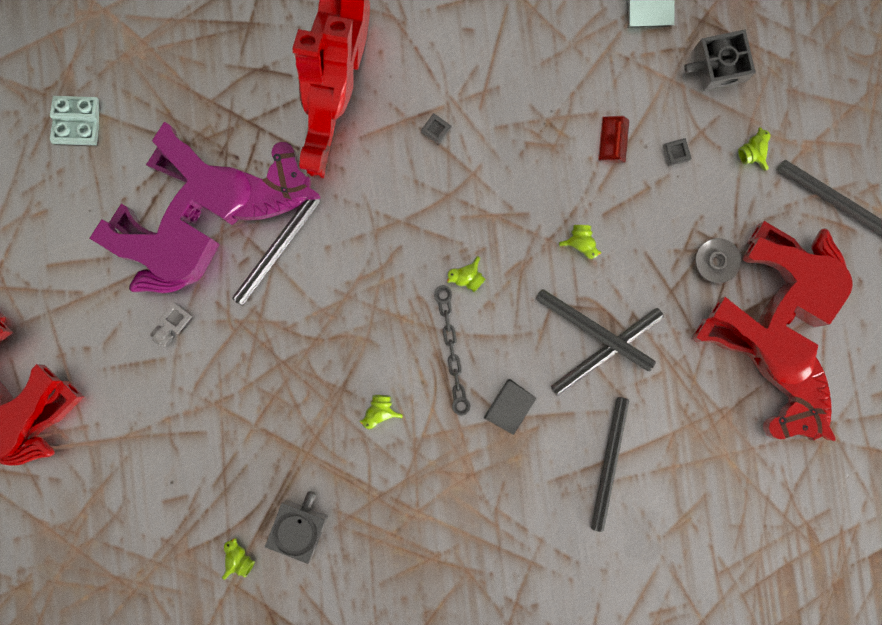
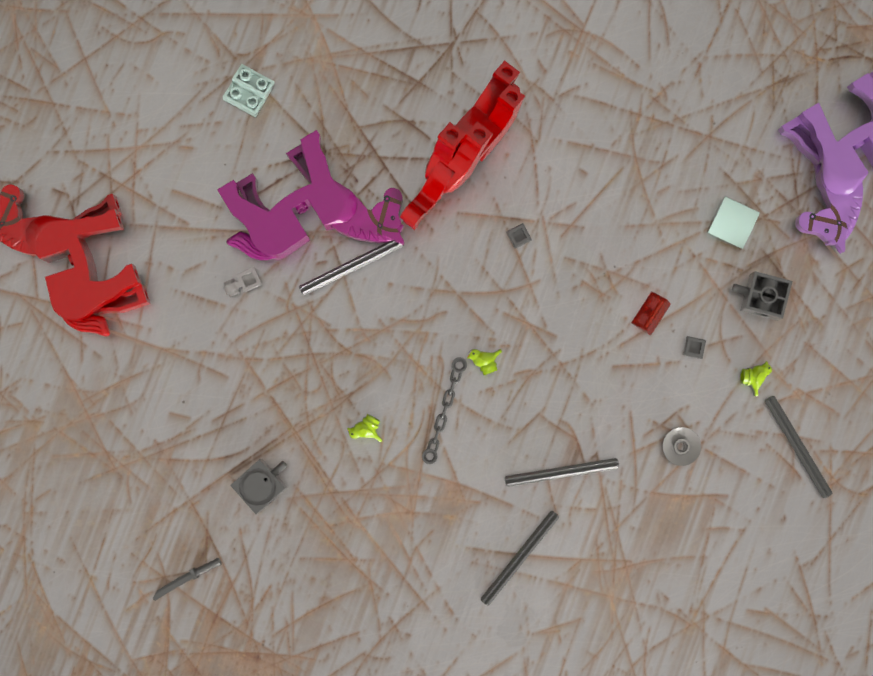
camera: 30 degrees right, 0 degrees up
lime animal [222,538,255,580] -> none
dark grey piece [484,379,537,435] -> none
dark grey axle [536,289,656,372] -> none
lime animal [559,225,601,259] -> none
red animal [691,221,853,441] -> none

